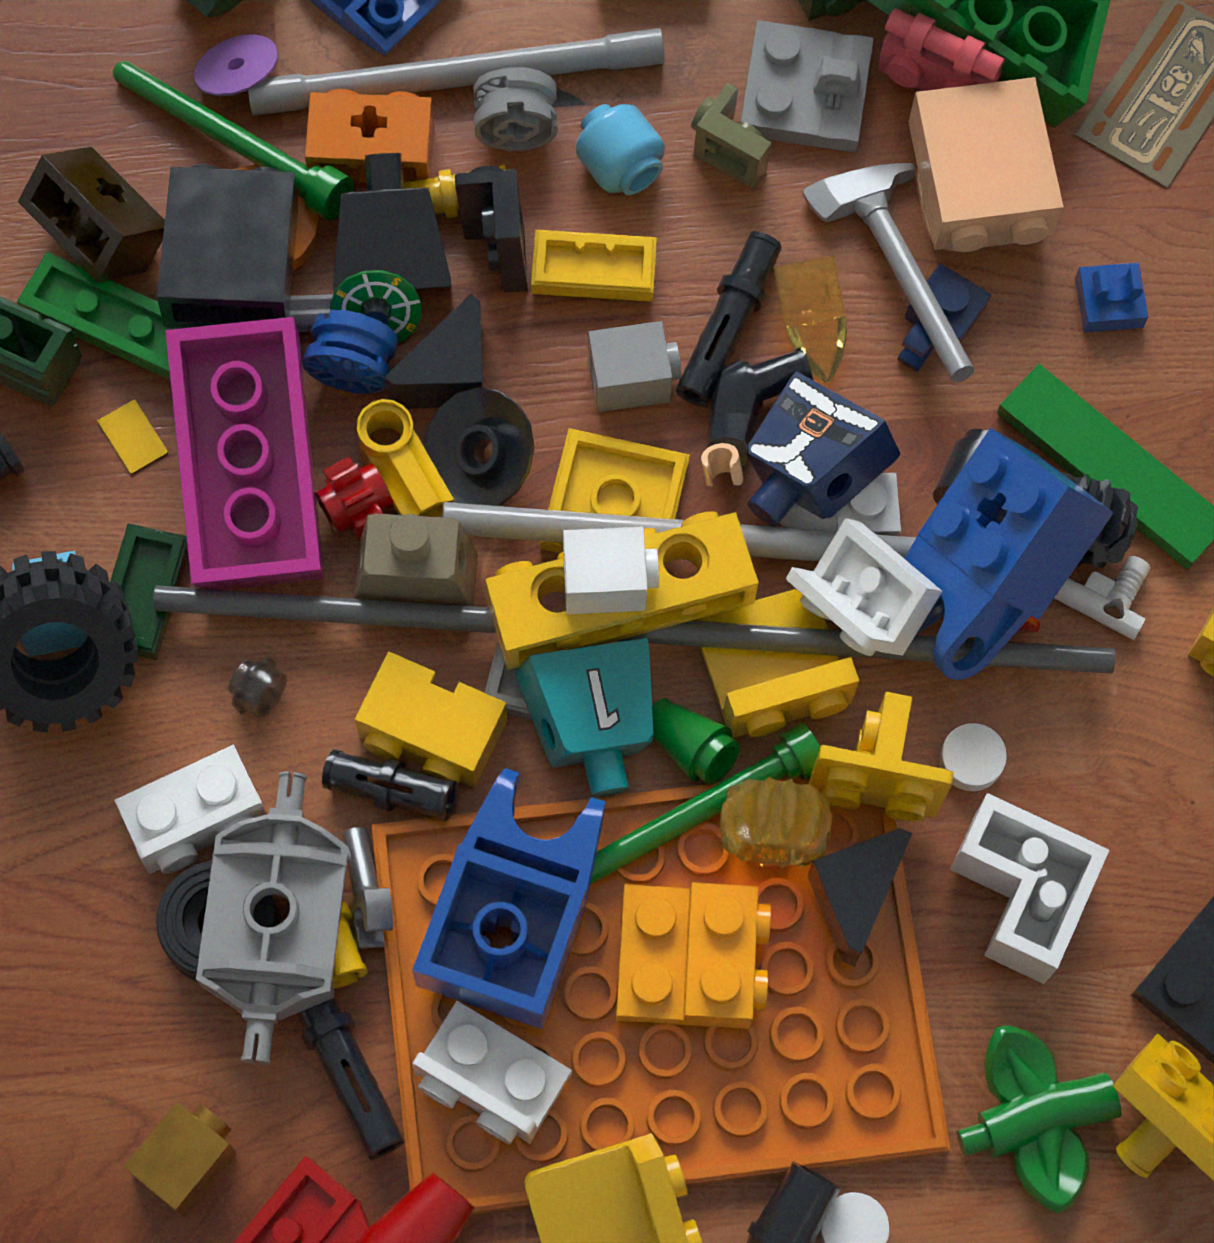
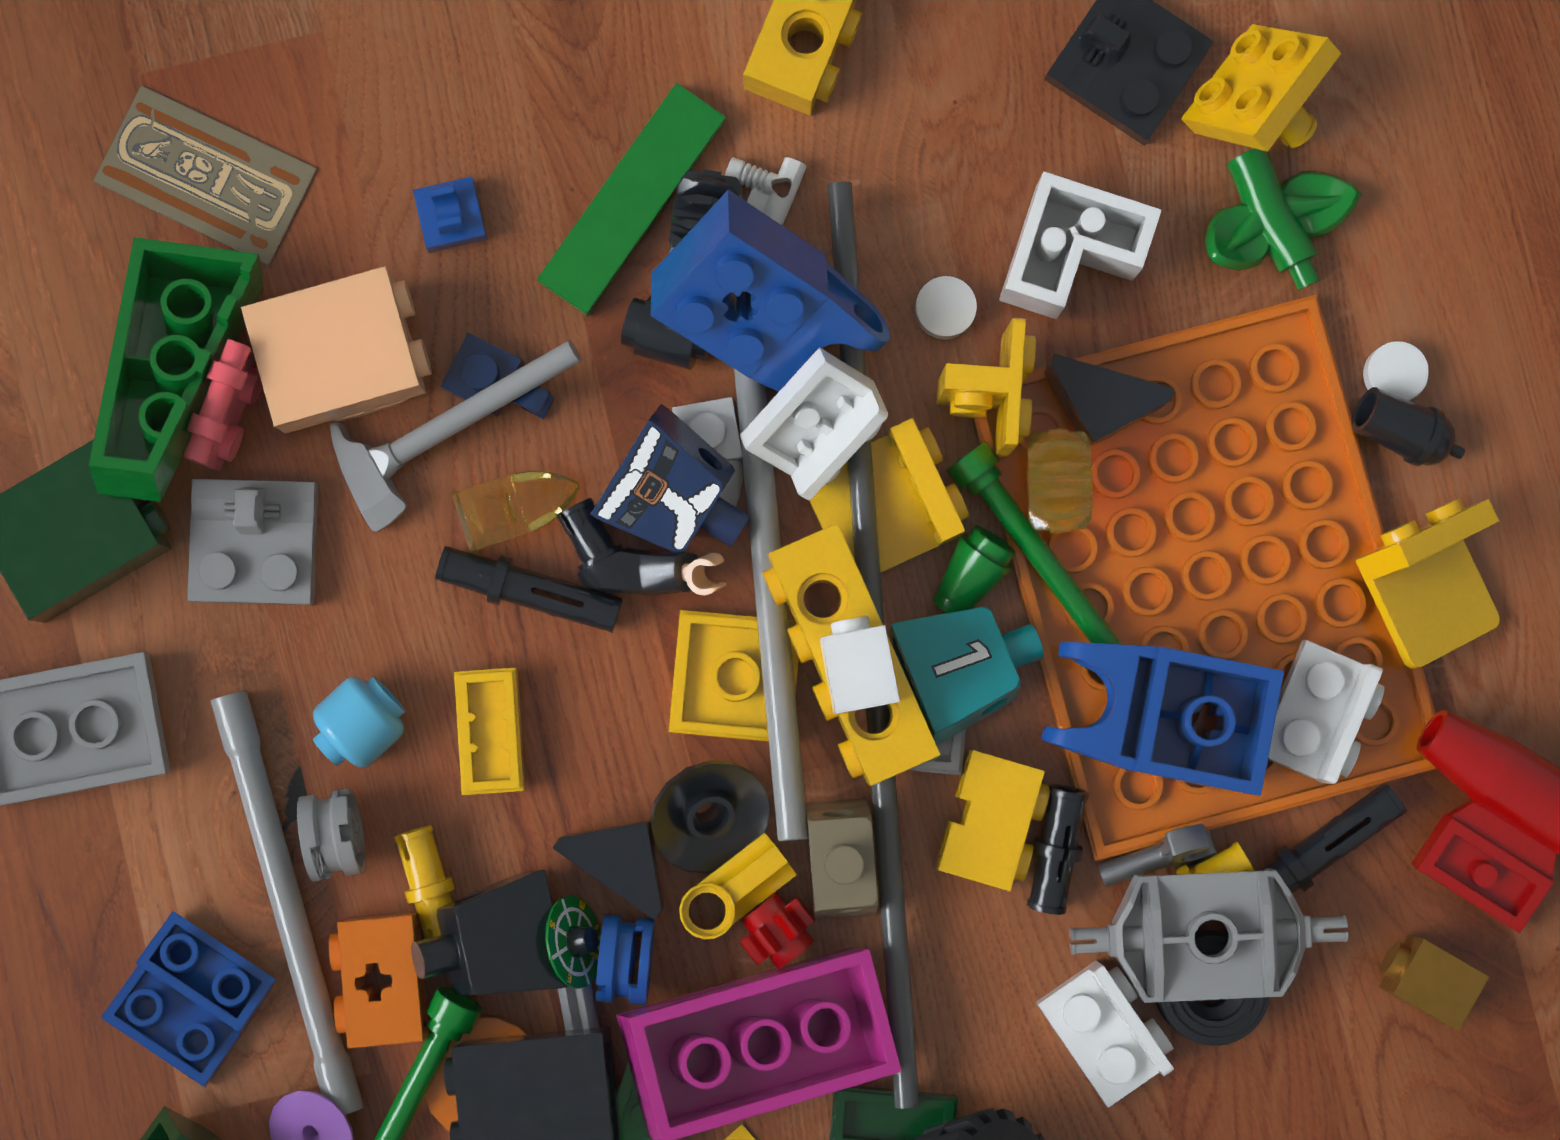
camera: 100 degrees left, 15 degrees up
clear smoke plate [228,657,287,718] -> none
black bracket [455,166,528,293] -> none
light grey brick [588,321,681,413] -> none
light orange plate [616,882,771,1029] -> none
olive bracket [691,83,772,190] -> none

